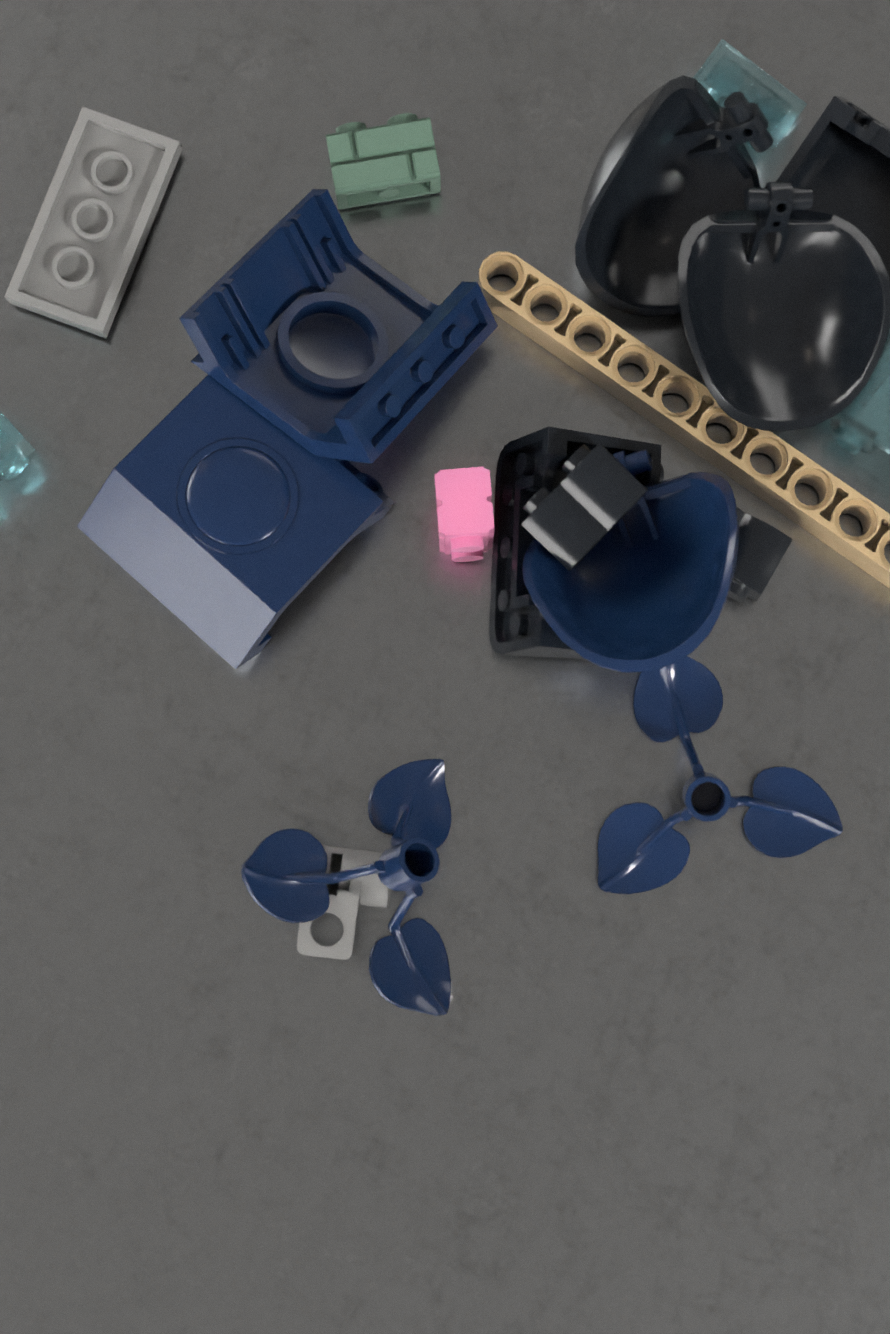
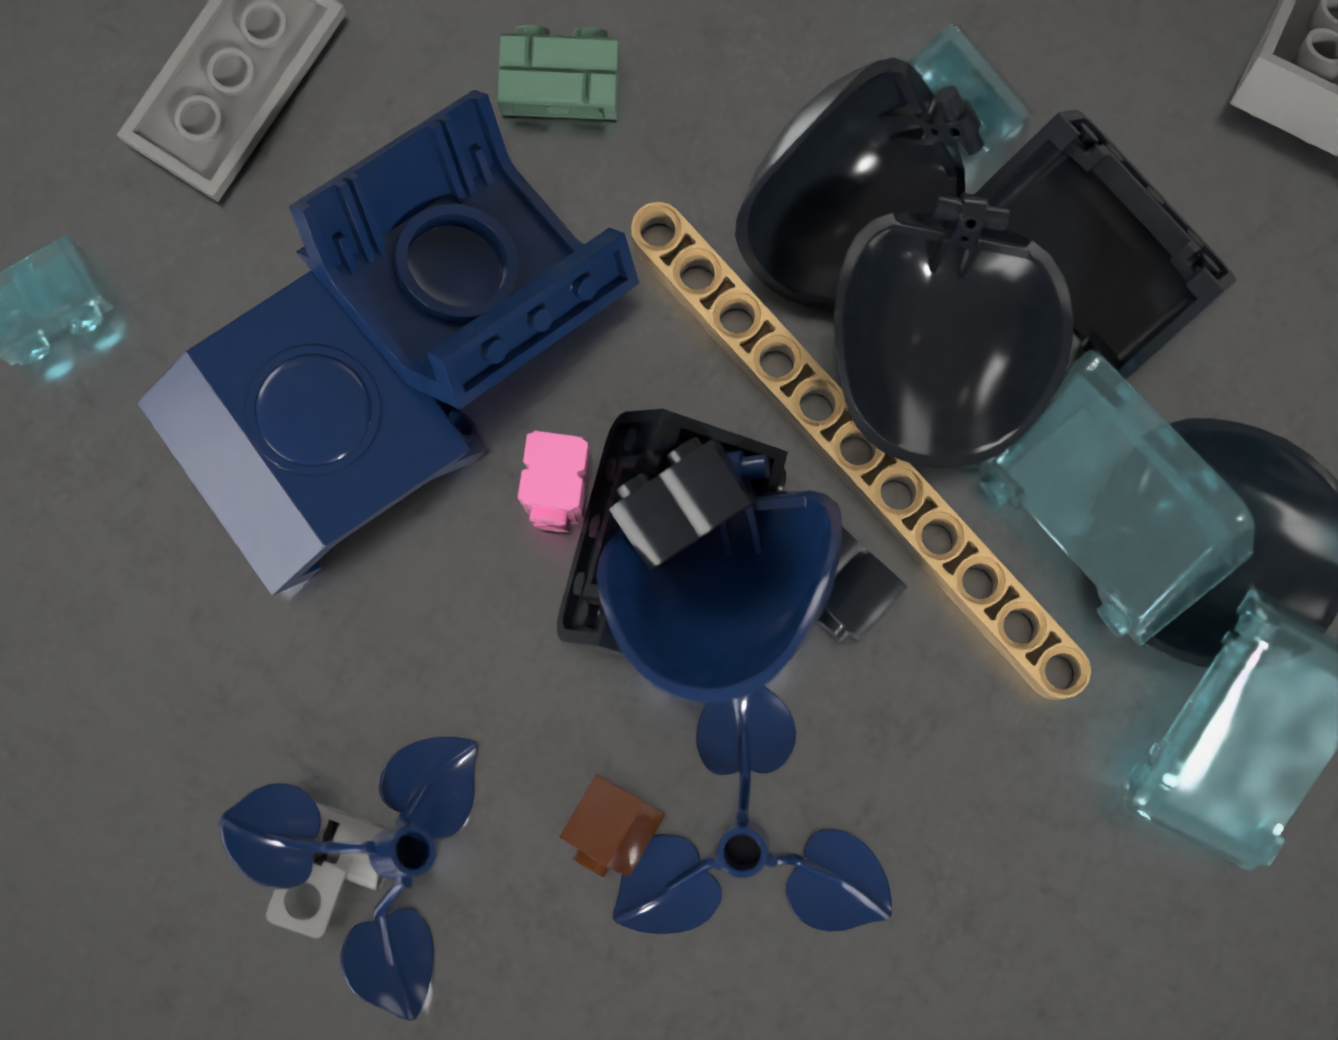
camera: 15 degrees right, 0 degrees up
none -> reddish brown brick [559,774,665,877]

